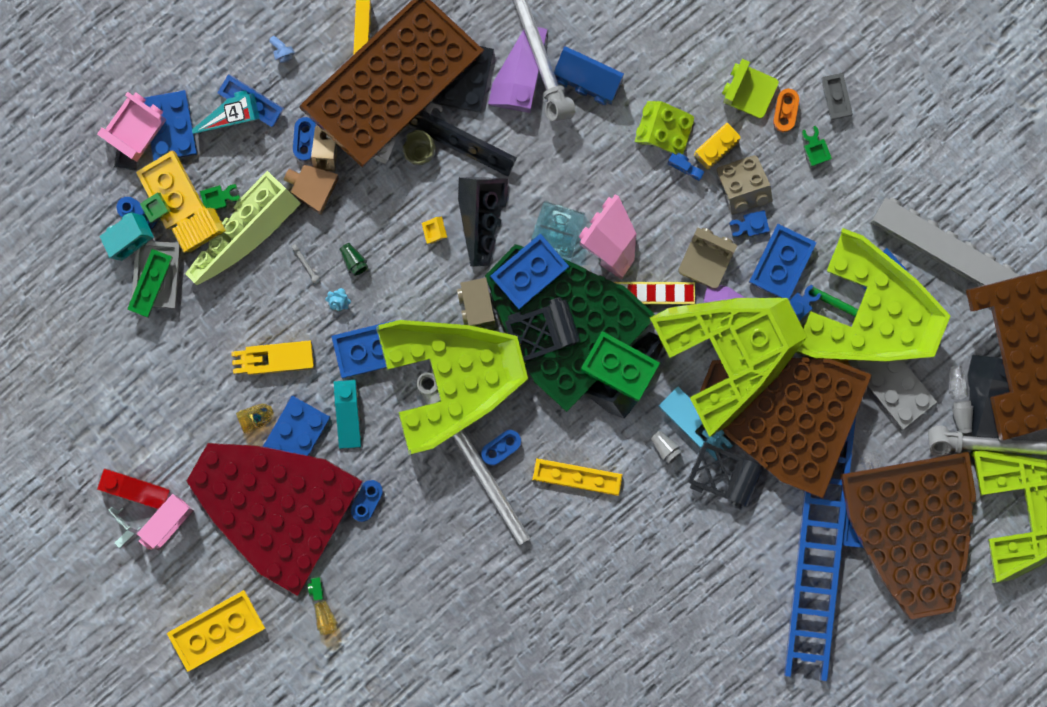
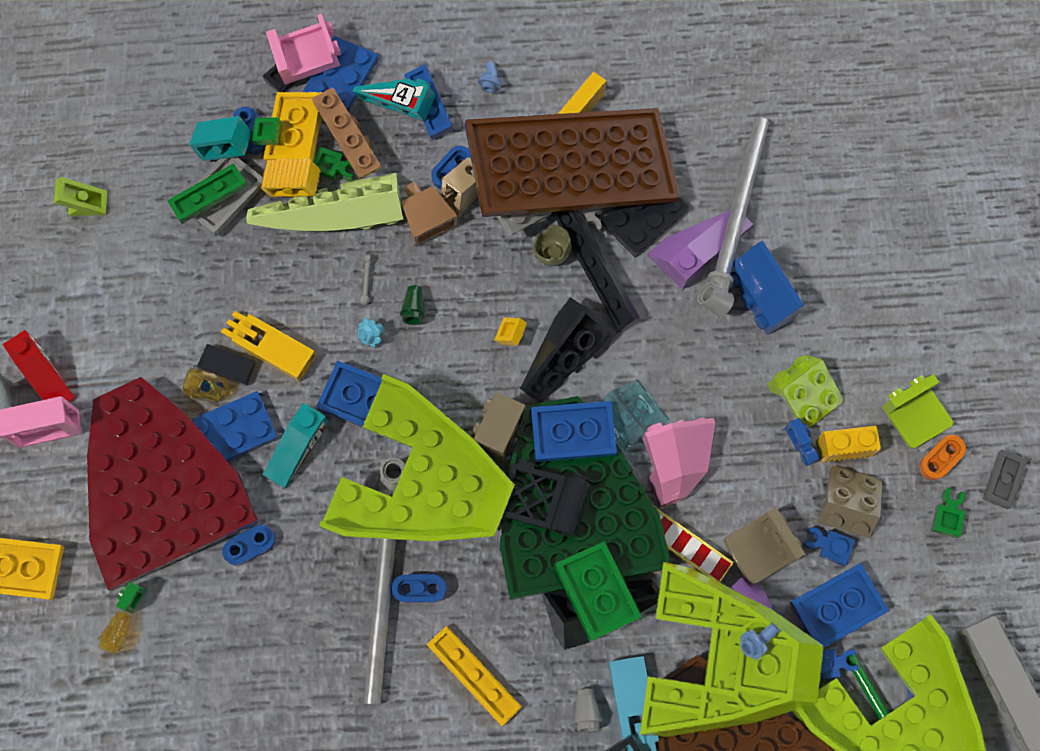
camera: 35 degrees right, 10 degrees down
none -> lime slope [54,177,107,216]
none -> black tile [197,344,256,386]
none -> medium nougat bracket [312,88,381,179]
none -> medium blue plate [740,623,780,660]

